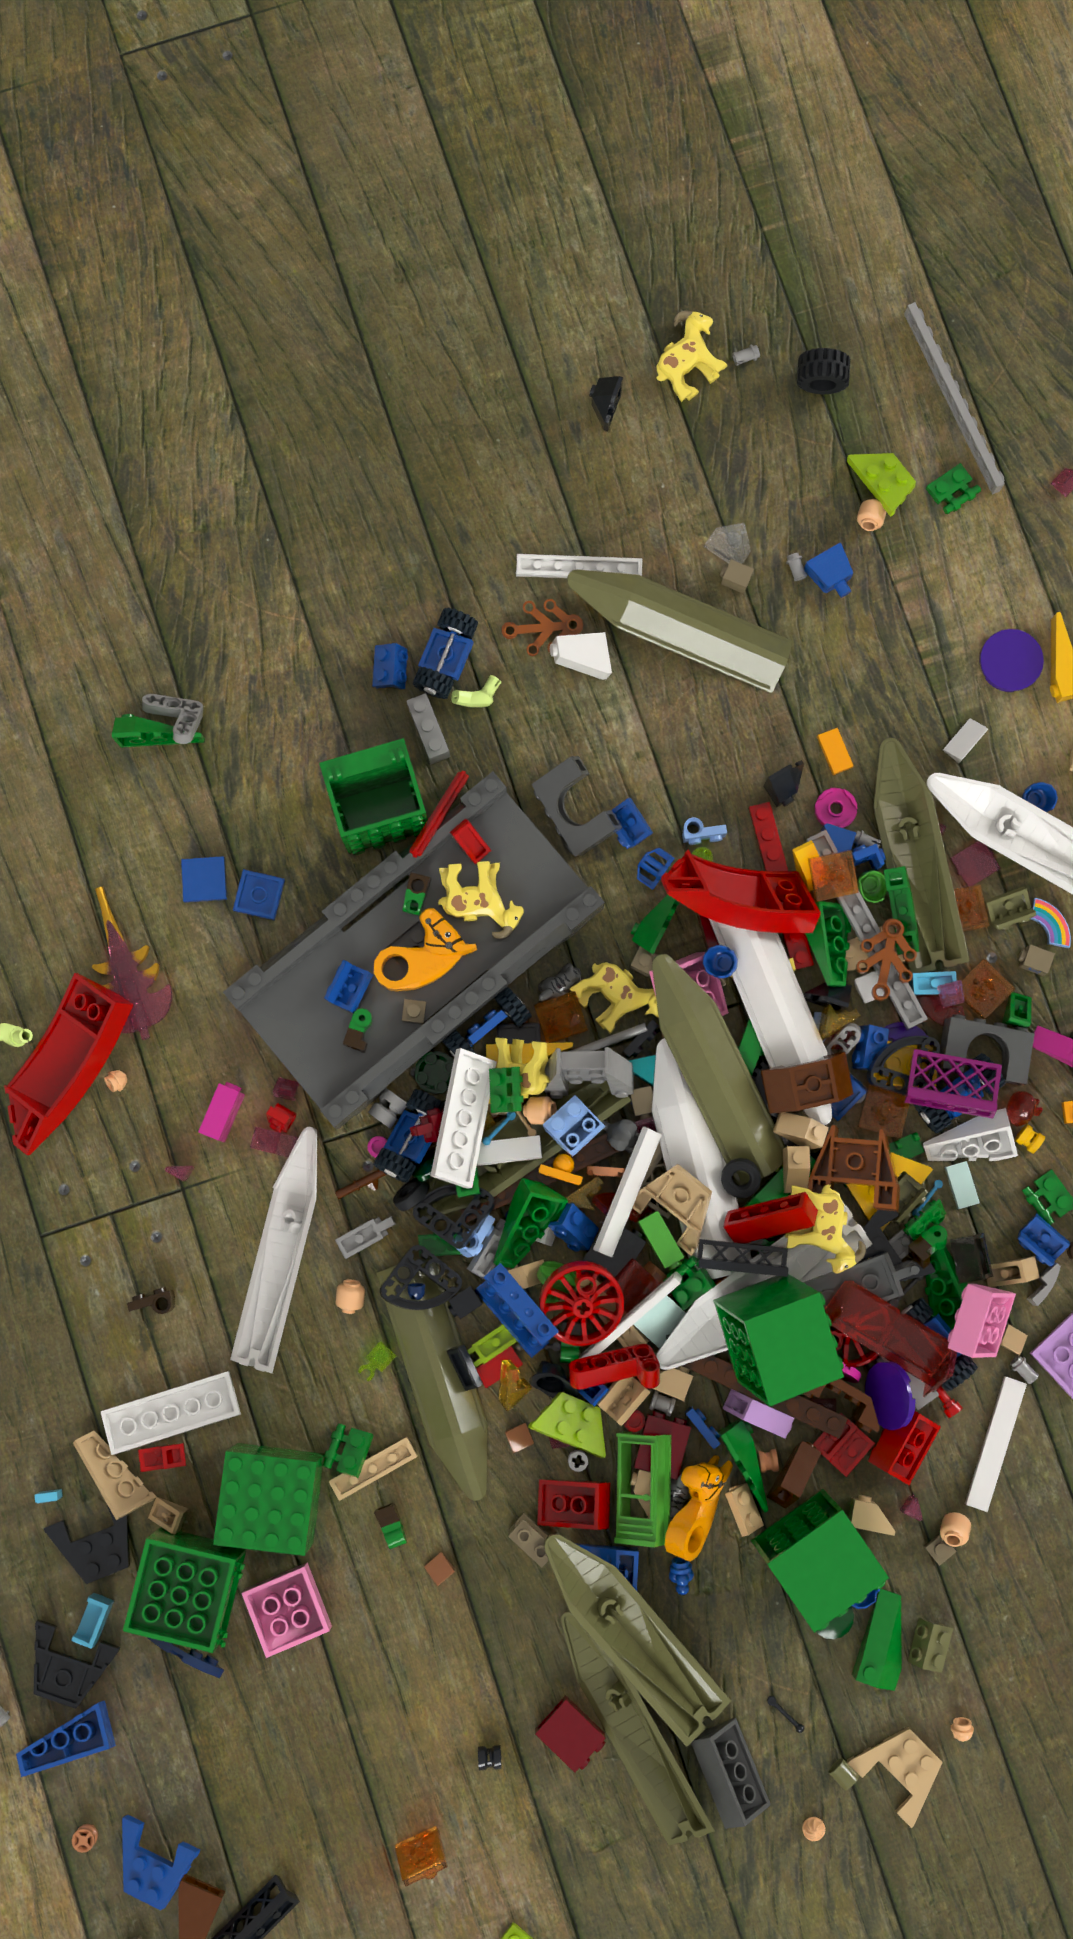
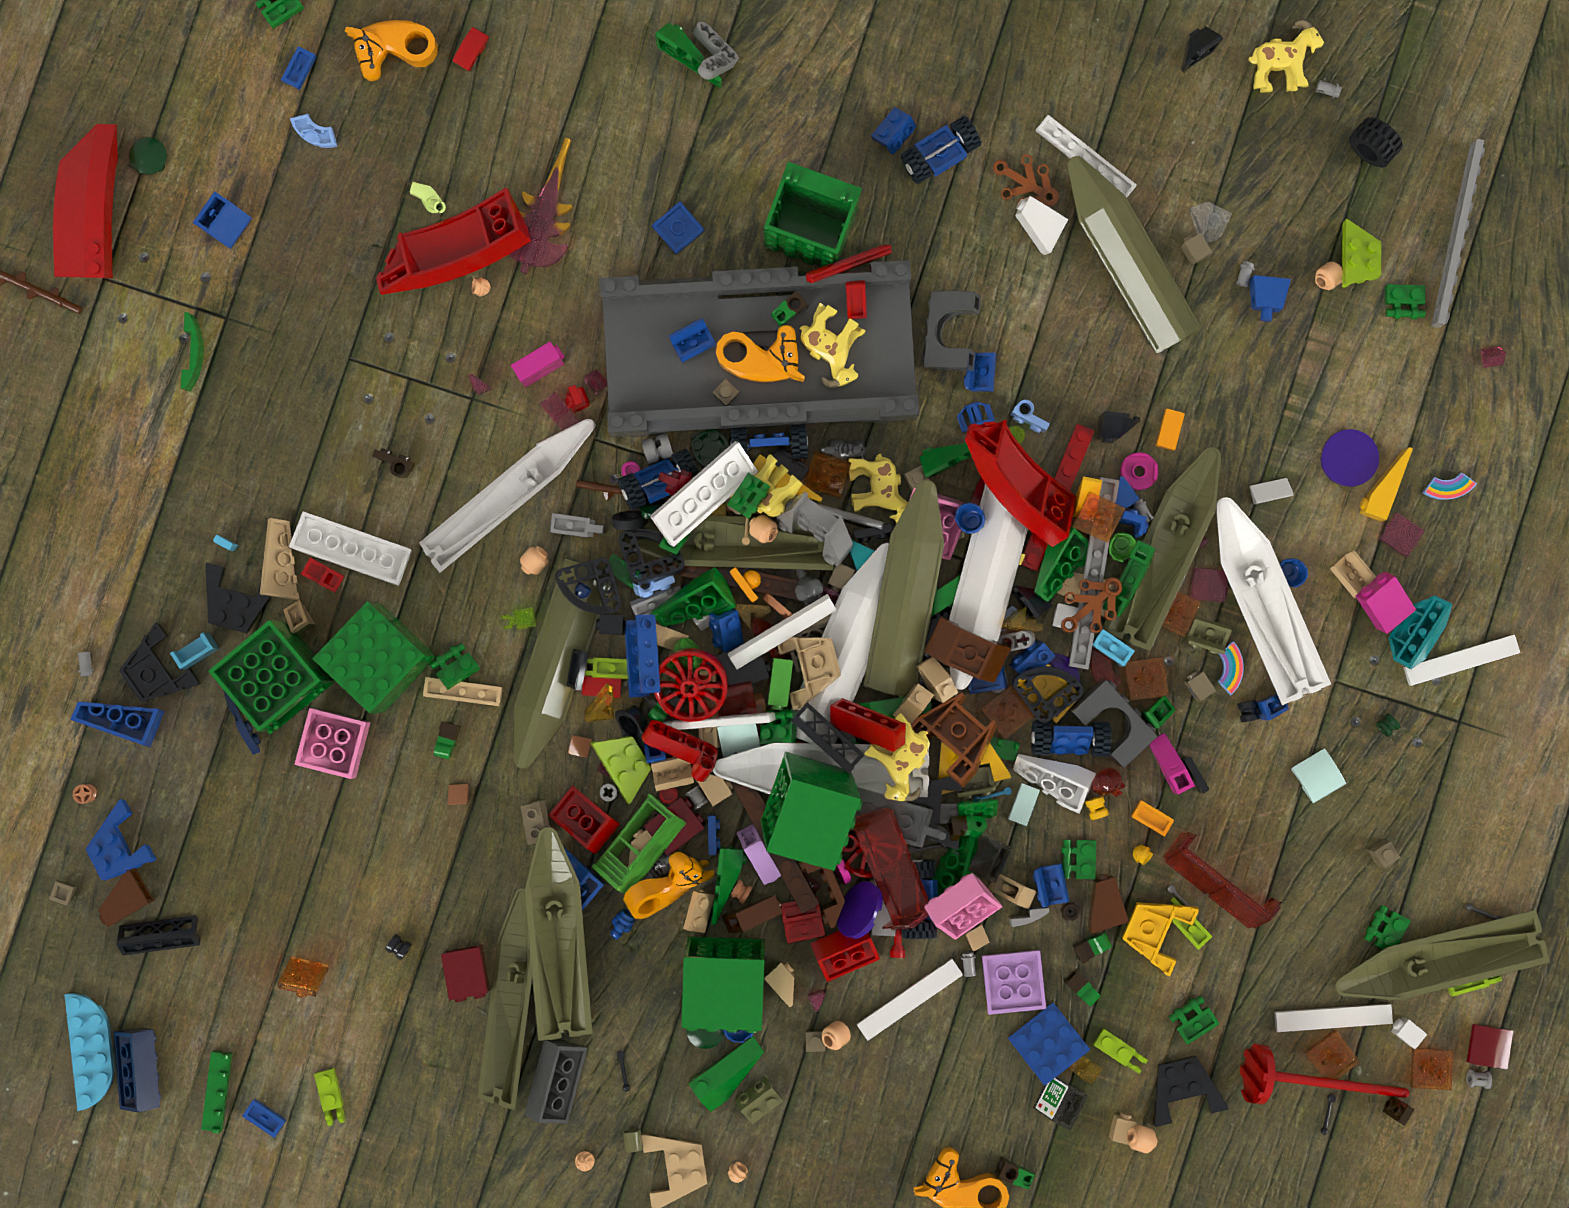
camera: 30 degrees right, 5 degrees up
blue tile [181,856,227,903] -> none
leg [343,1008,373,1053] -> none
light grey brick [406,693,450,764] -> none
yellowish green arm [451,675,501,707] -> none
white tile [477,1135,542,1166] -> none
dark azure hinge [482,1112,516,1145] -> none
light blue slope [543,1095,605,1157] -> none
black tyre [721,1158,761,1198] -> none
magenta fence [905,1049,1002,1119] -> none
clear pink slope [937,980,964,1008] -> none

